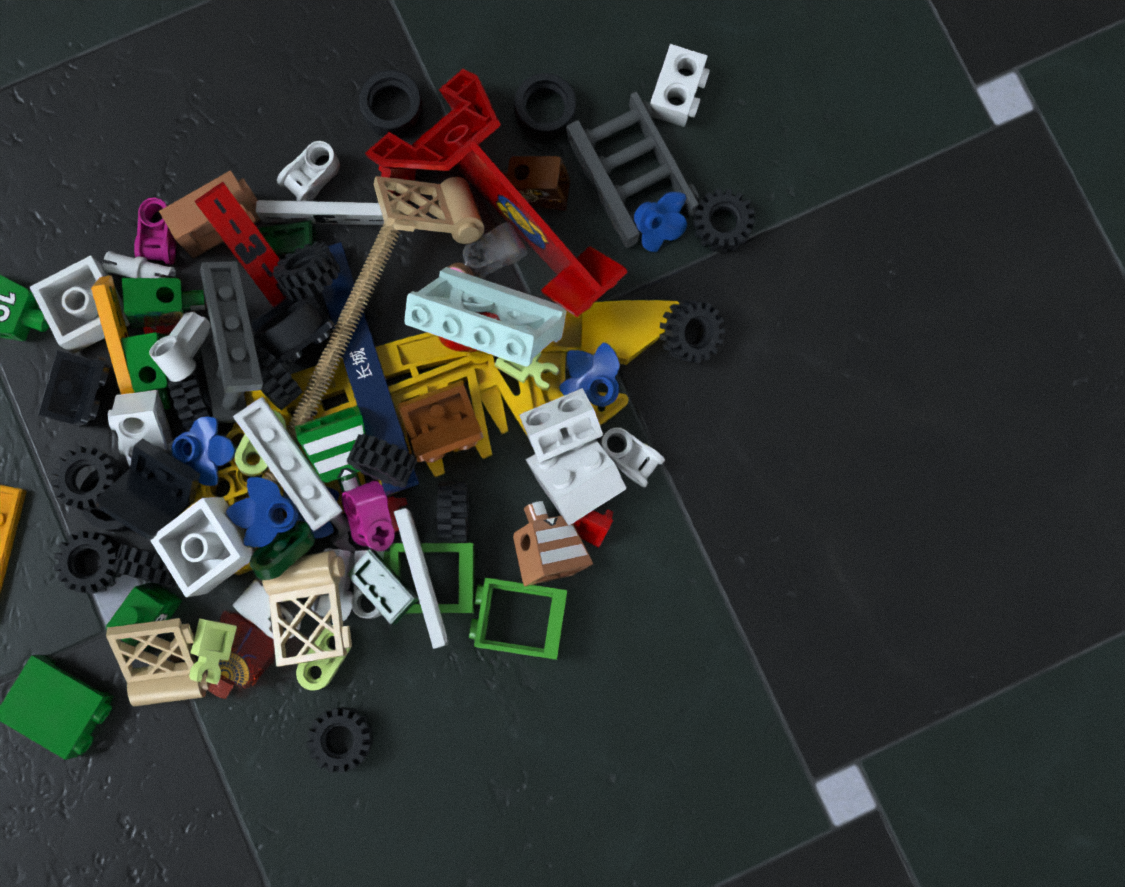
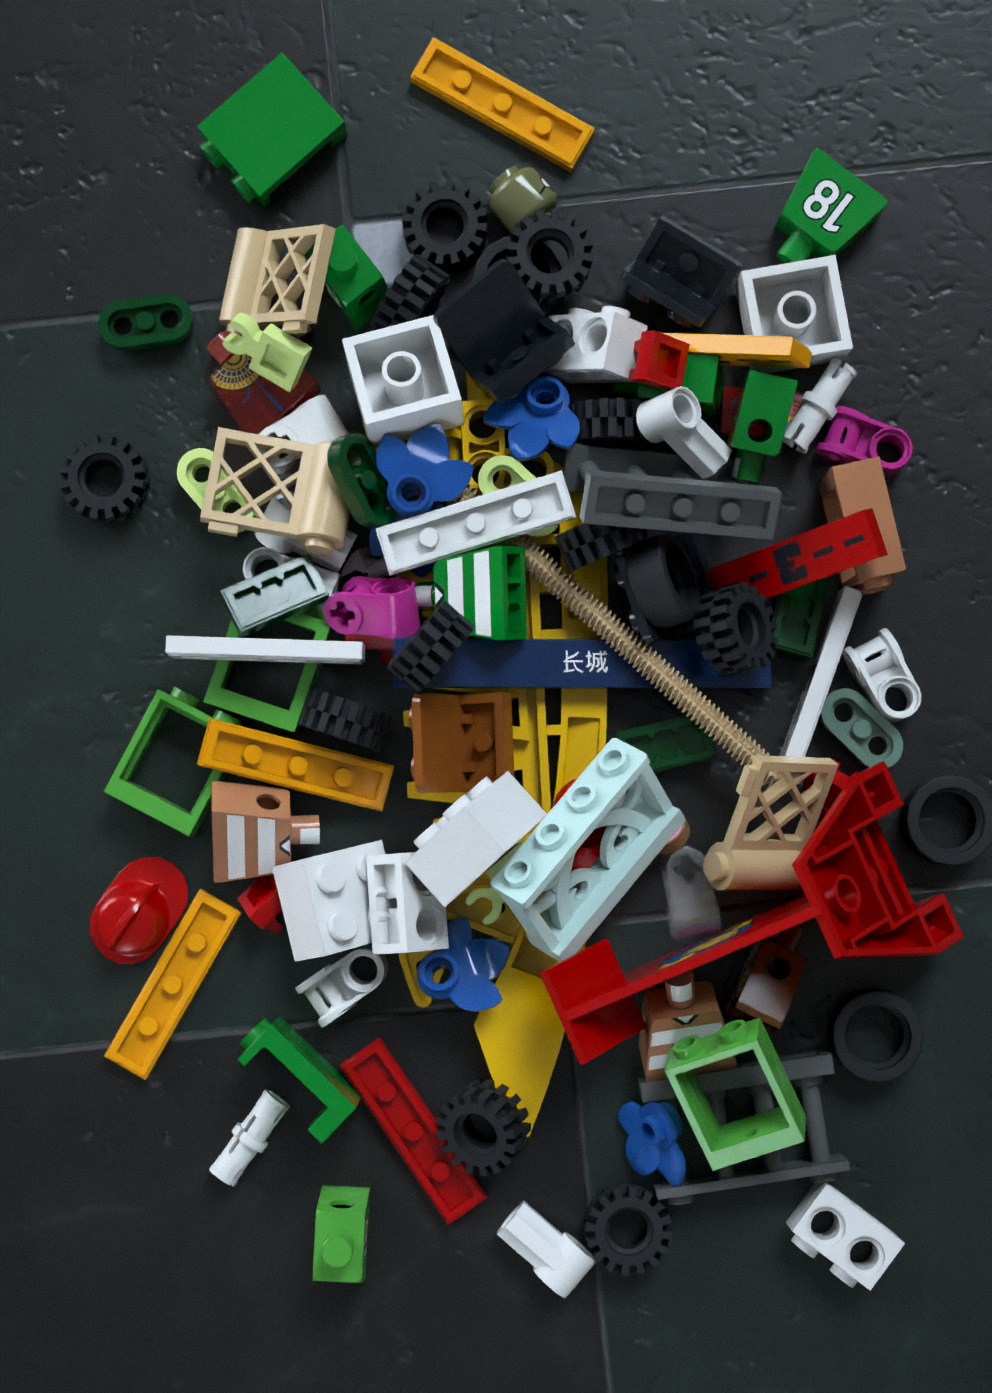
camera: 110 degrees right, 5 degrees up
none -> red piece [90,857,188,964]
none -> dark green plate [98,294,194,351]
none -> light orange tile [104,889,243,1080]
none -> light orange tile [197,718,394,812]
none -> white pin [209,1089,290,1187]
none -> green panel [237,1016,361,1144]
none -> bright green torso [313,1185,370,1283]
none -> red tile [340,1037,488,1225]
none -> white brick [405,771,547,907]
none -> olive head [488,165,558,234]
none -> white piece [497,1200,597,1298]
none -> dark green plate [613,714,718,772]
none -> red tile [628,331,690,392]
none -> nougat torso [639,970,737,1081]
none -> bright green window [665,1018,806,1171]
none -> sand green plate [819,688,903,768]

